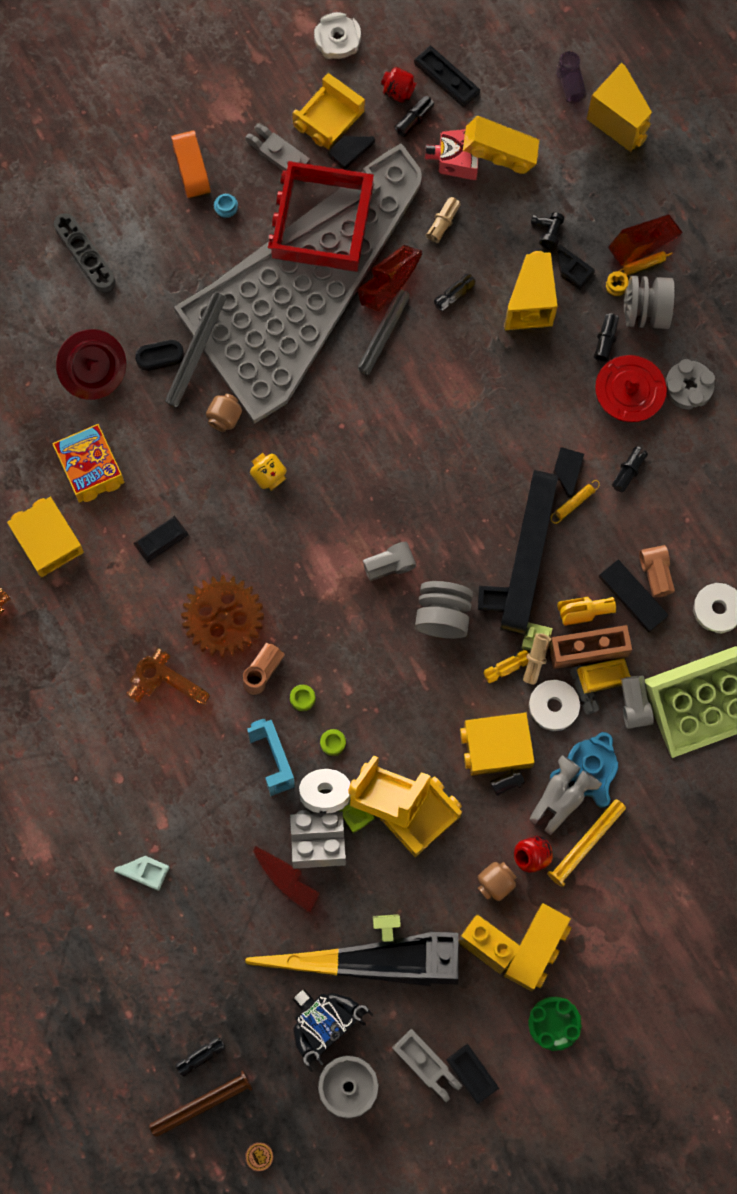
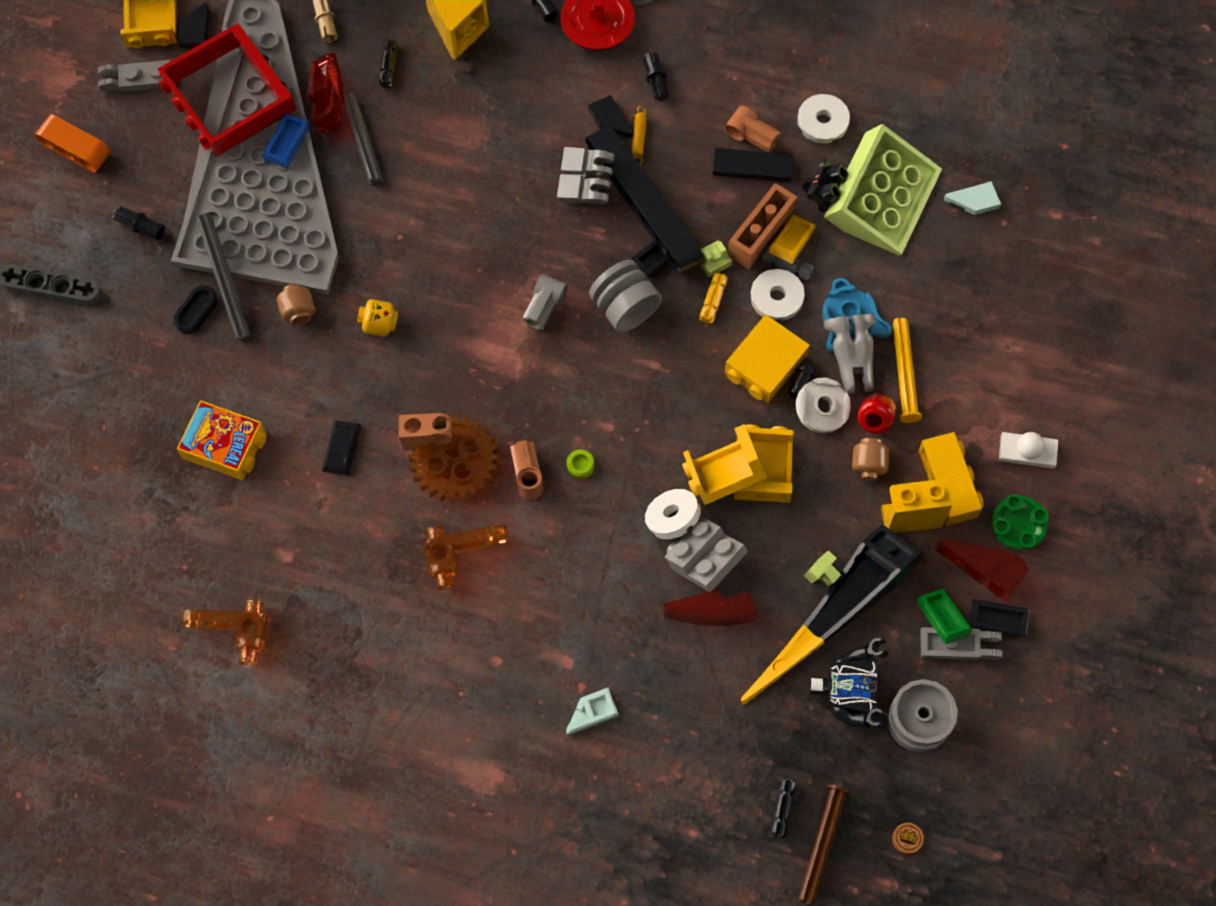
camera: 40 degrees left, 5 degrees down
yellow brick [7,496,84,578] -> none
dark red piece [56,329,126,400] -> none
medium azure plate [214,194,238,218] -> none
medium azure panel [247,719,295,796] -> none
lime tile [320,729,346,756] -> none
lime tile [339,804,375,834] -> none
tan axle [523,633,551,685] -> none
yellow arm [557,597,616,626] -> none
light grey piece [621,676,654,729] -> none
none -> black axle [113,206,165,240]
none -> blue tile [262,113,310,169]
none -> nougat leg [399,413,452,450]
none -> light grey legs [557,147,615,204]
none -> white tile [796,378,851,433]
none -> black hips [803,158,848,212]
none -> green tile [917,589,972,645]
none -> clear red slope [935,537,1030,602]
none -> white tile [998,432,1058,469]

